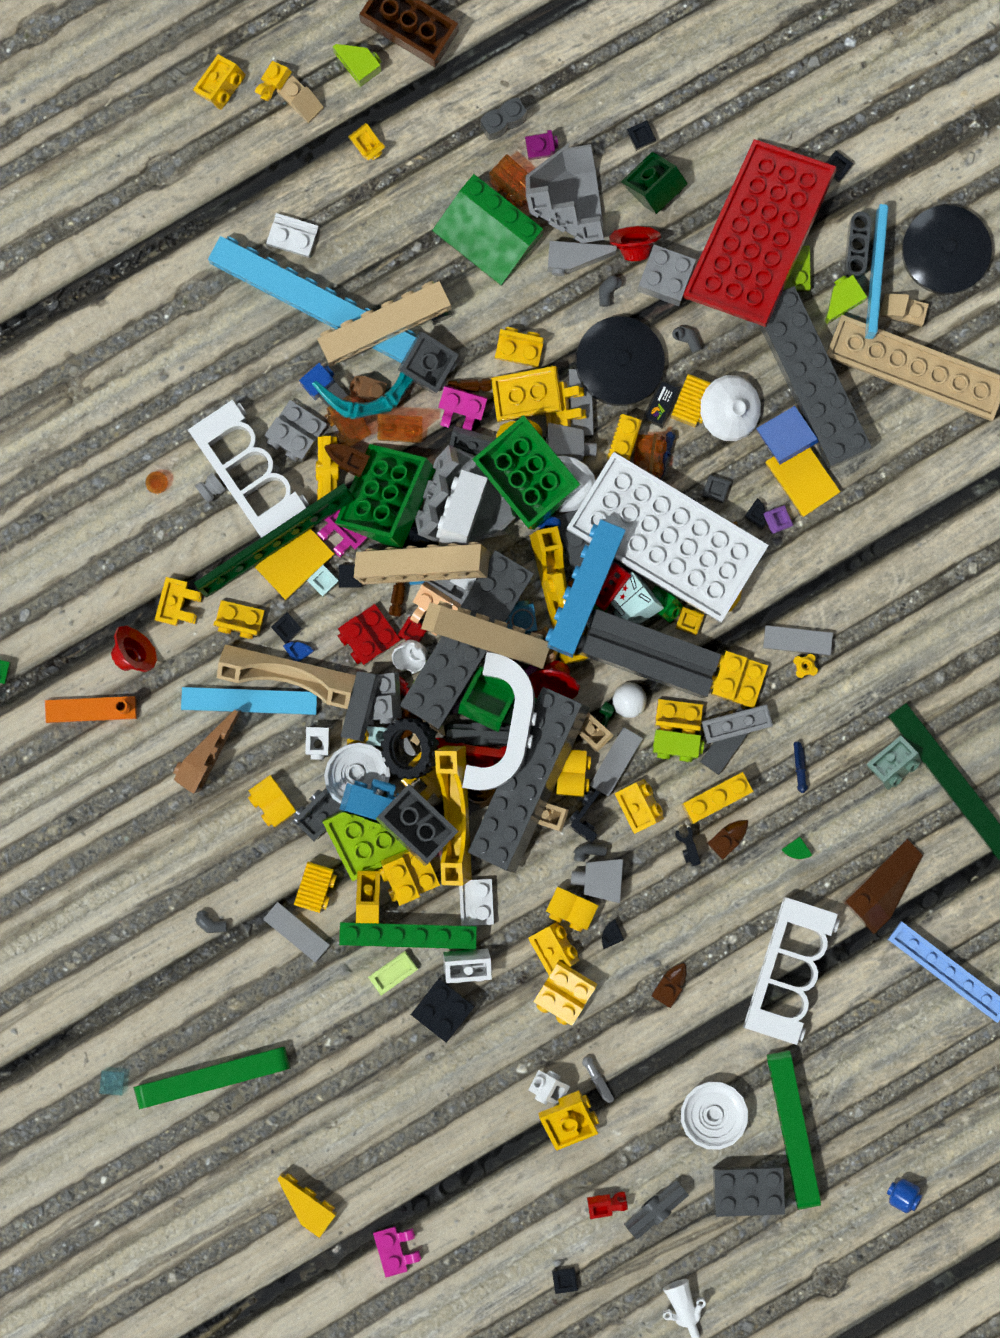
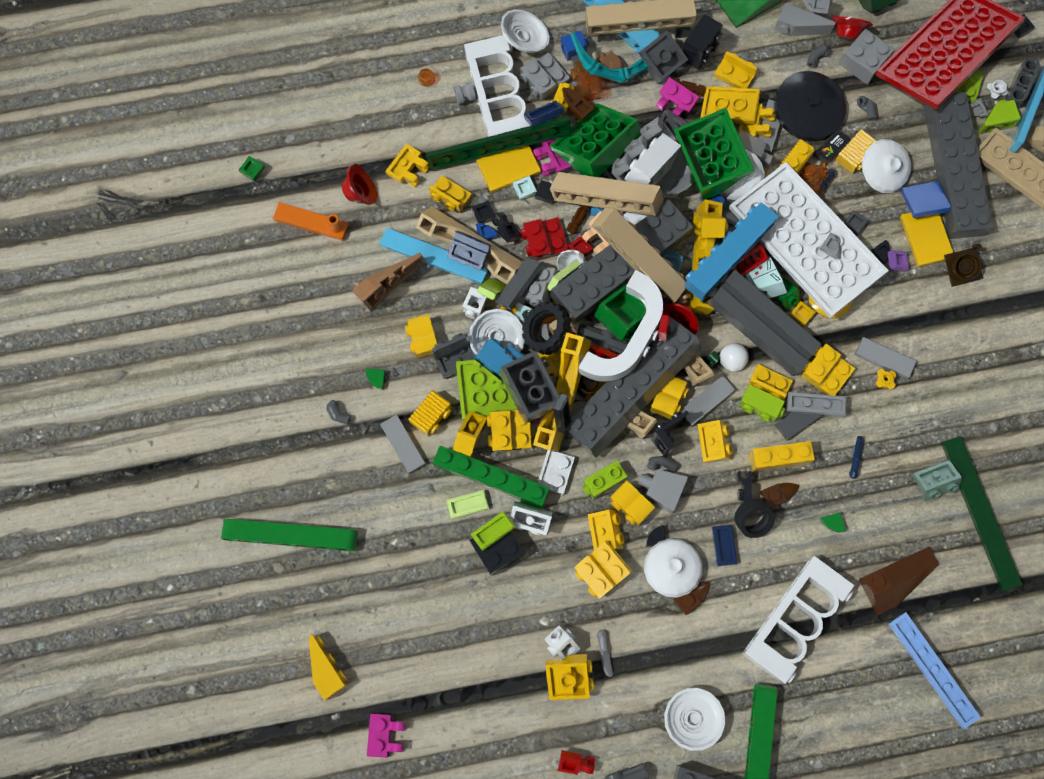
camera: 20 degrees right, 10 degrees down
clear light blue tile [99,1070,125,1096] -> none
clear orange bracket [377,414,423,443] -> none
none -> green tile [366,368,385,390]
none -> plate [447,231,491,271]
none -> lime tile [471,511,515,551]
none -> lime tile [477,277,506,300]
none -> black plate [492,212,522,243]
none -> white hat [501,9,550,53]
none -> dark blue tile [524,100,565,127]
none -> yellowish green tile [547,260,581,291]
none -> black tile [553,393,571,433]
none -> lime brick [582,460,627,499]
none -> white hat [644,539,703,598]
none -> red tile [658,315,670,341]
none -> black brick [682,14,723,70]
none -> yellow brick [692,212,728,238]
none -> dark blue tile [712,525,738,567]
none -> black tyre [734,499,775,538]
none -> light grey tile [820,232,840,259]
none -> dark brown hat [944,244,983,287]
none -> light grey tile [969,98,989,117]
none -> white plate [986,80,1008,99]

